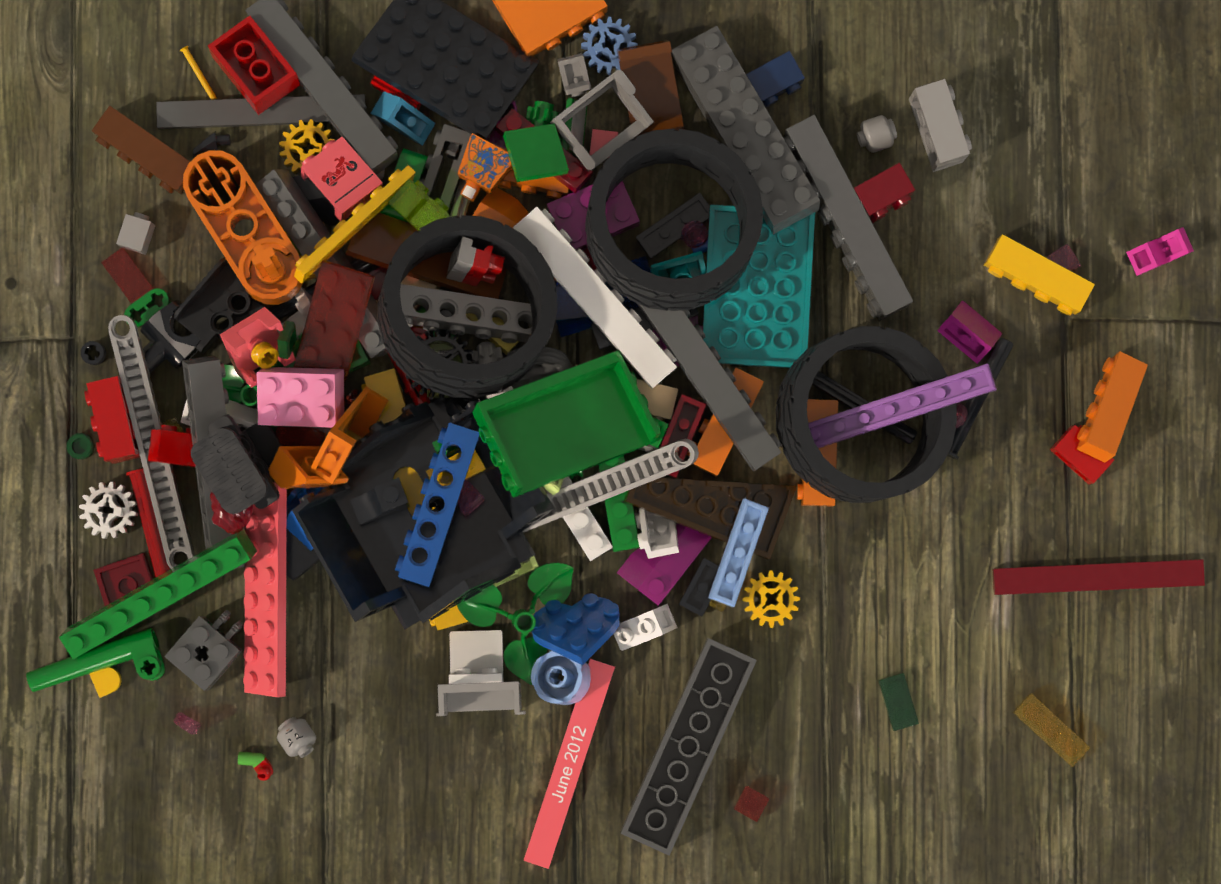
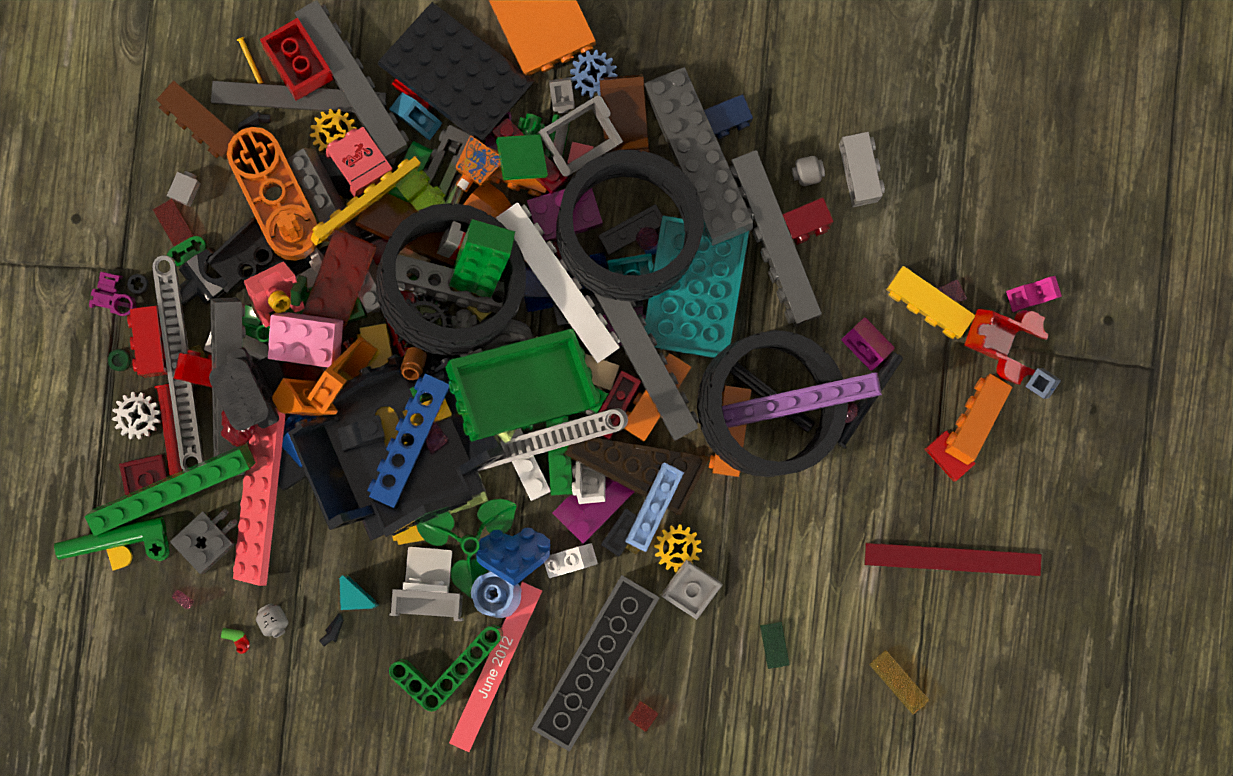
camera: 10 degrees right, 0 degrees up
none -> magenta piece [89,272,136,316]
none -> black bar [319,613,344,647]
none -> teal slope [339,575,379,610]
none -> green beam [389,624,503,712]
none -> dark orange brick [401,347,427,380]
none -> green brick [449,219,515,298]
none -> light grey tile [661,559,723,620]
none -> red piece [964,309,1048,385]
none -> sand blue brick [1026,368,1061,399]

